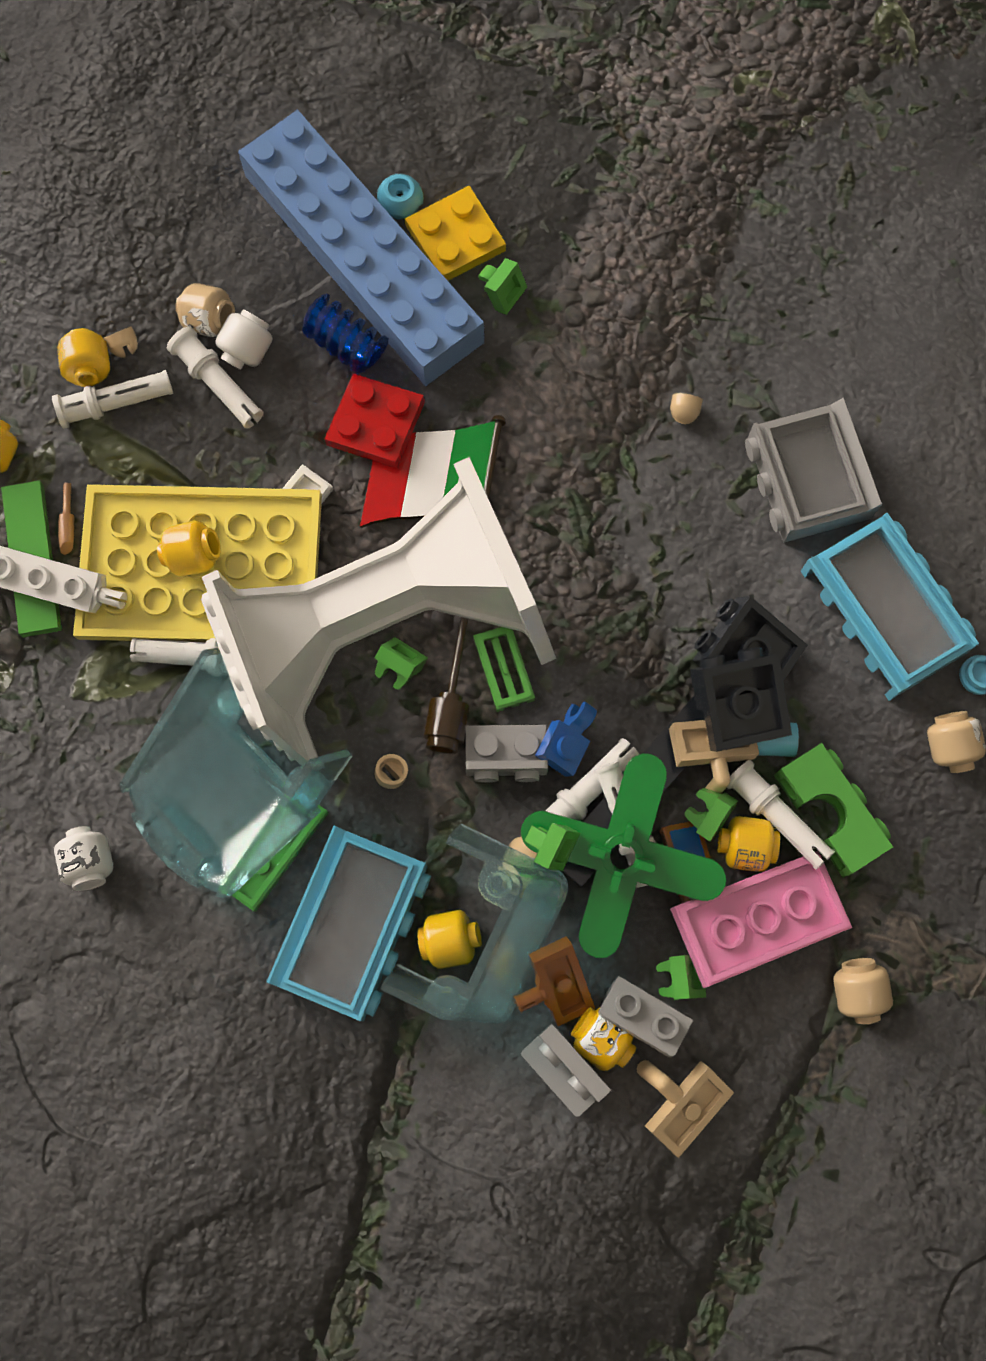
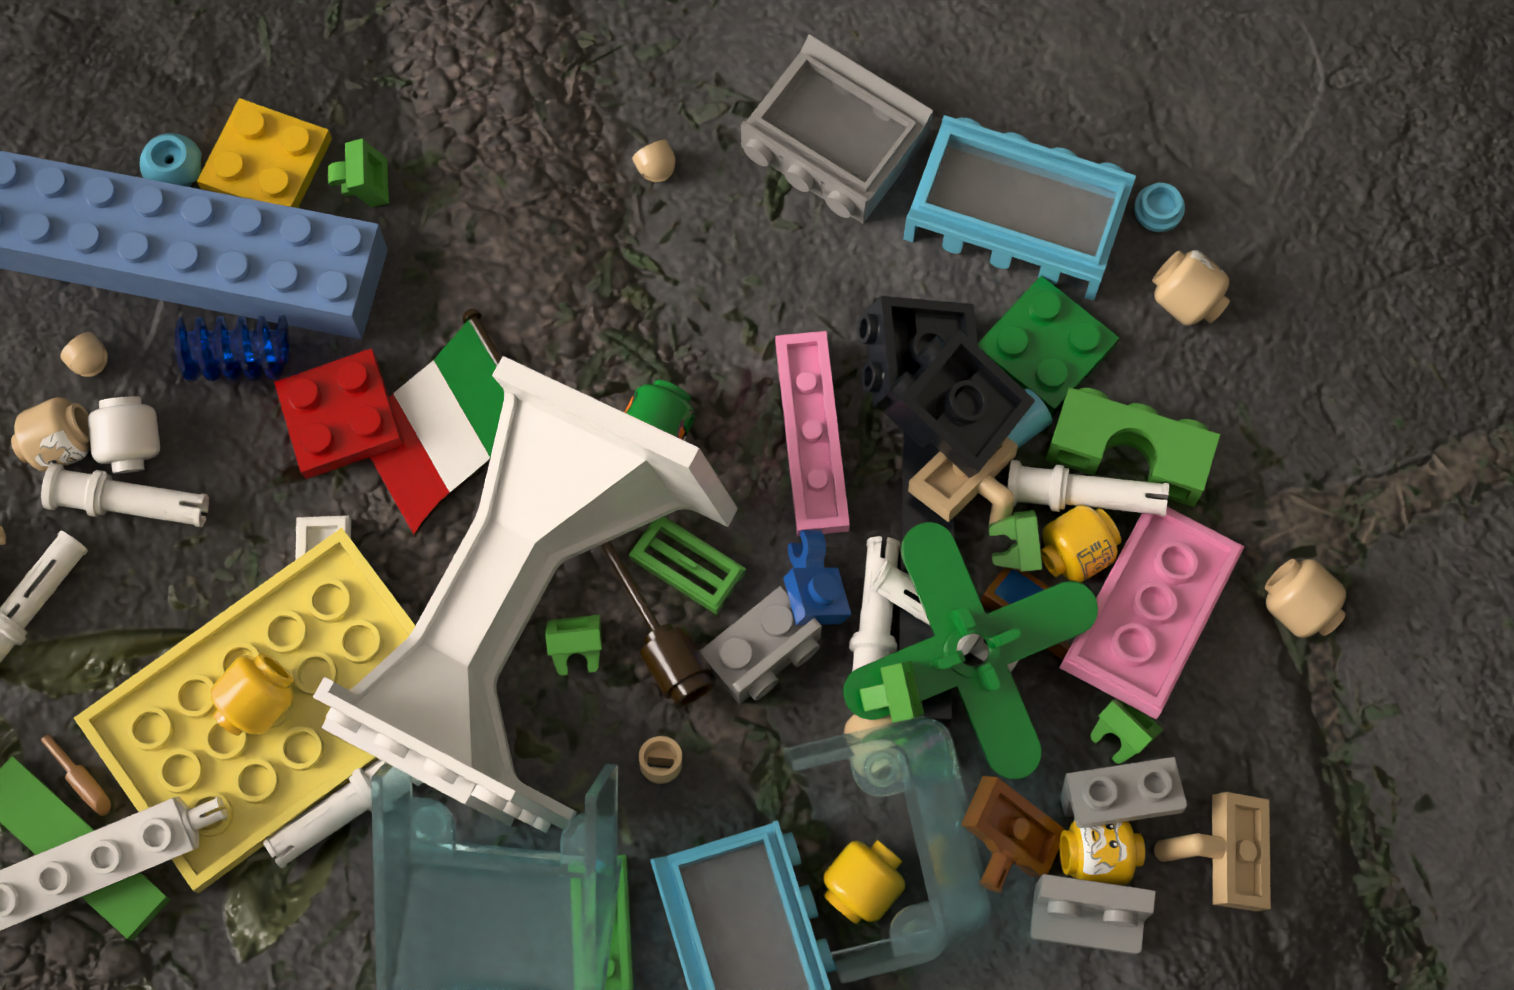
camera: 40 degrees left, 5 degrees down
none -> tan hinge [60,332,108,377]
none -> green head [624,380,696,441]
none -> bright pink plate [775,331,850,537]
none -> green plate [978,276,1119,416]

